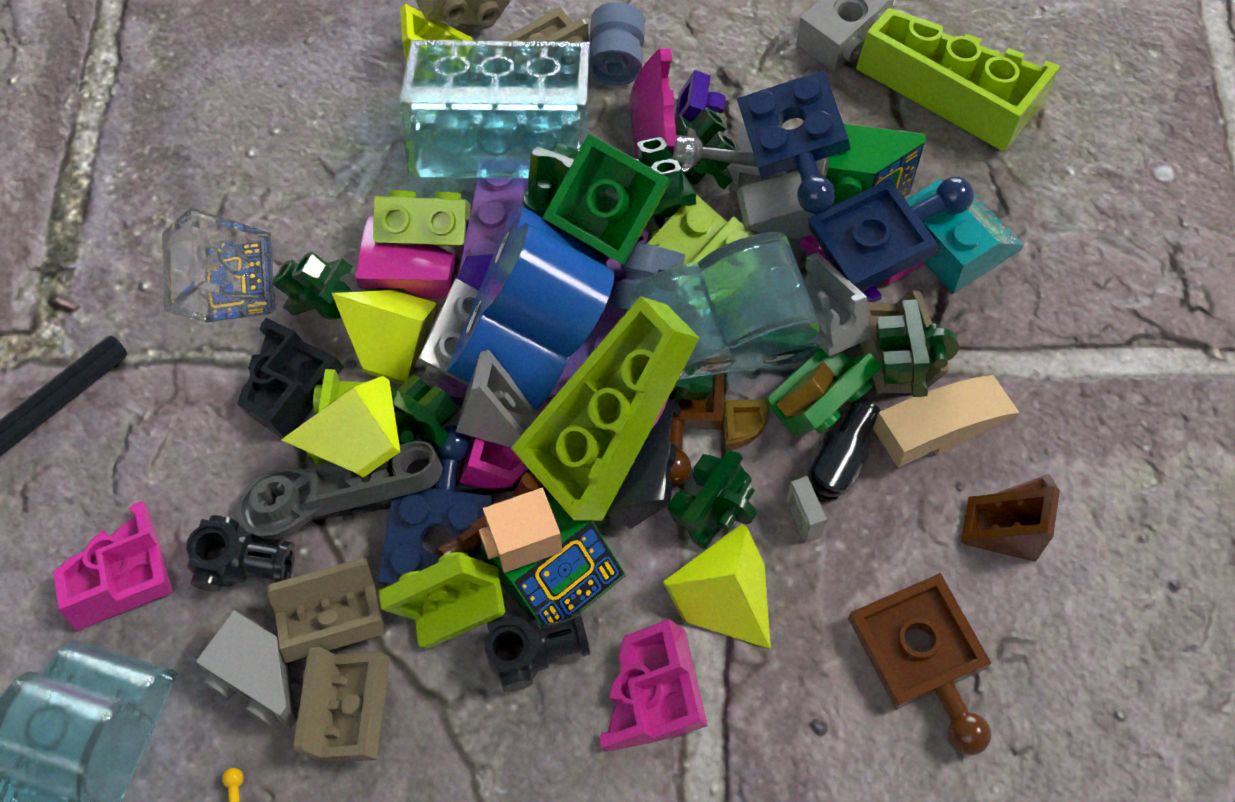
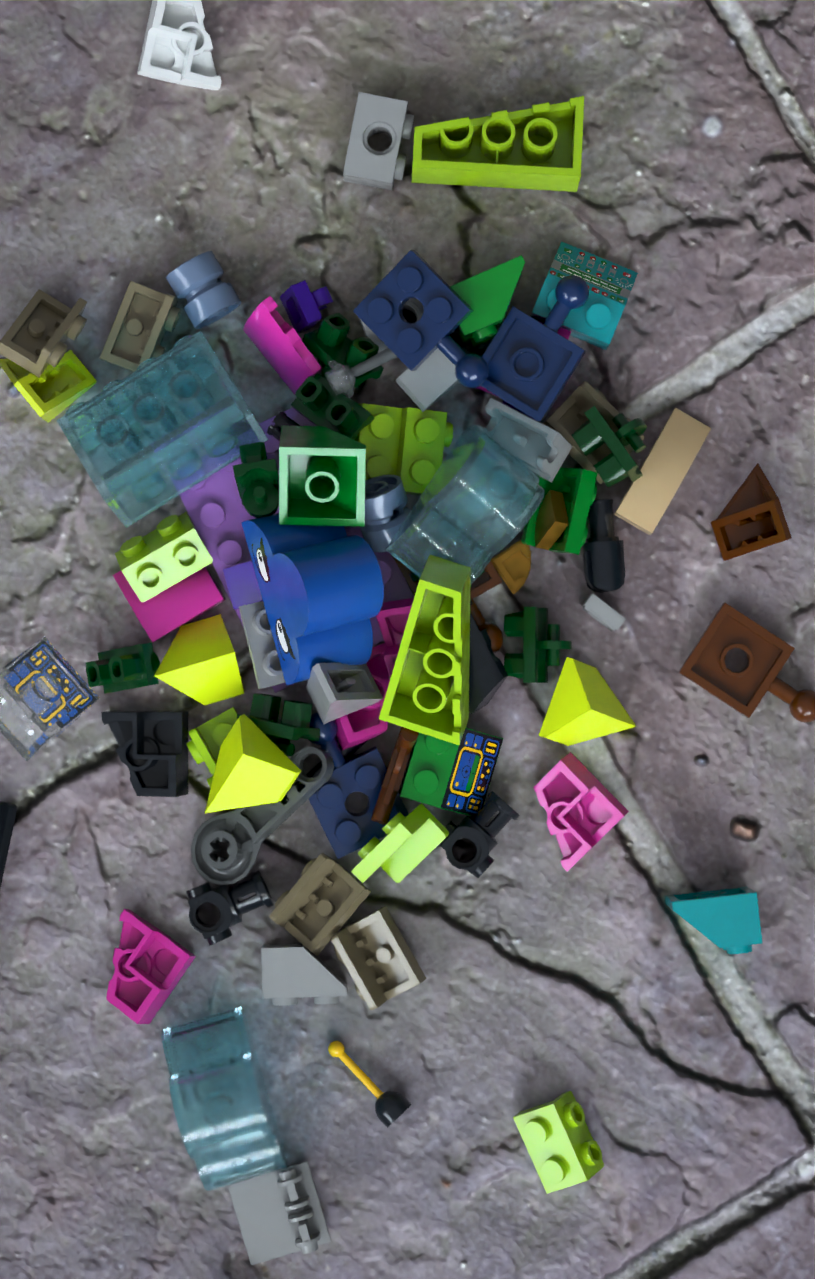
camera: 35 degrees left, 25 degrees up
light nougat brick [478,487,563,573] -> none

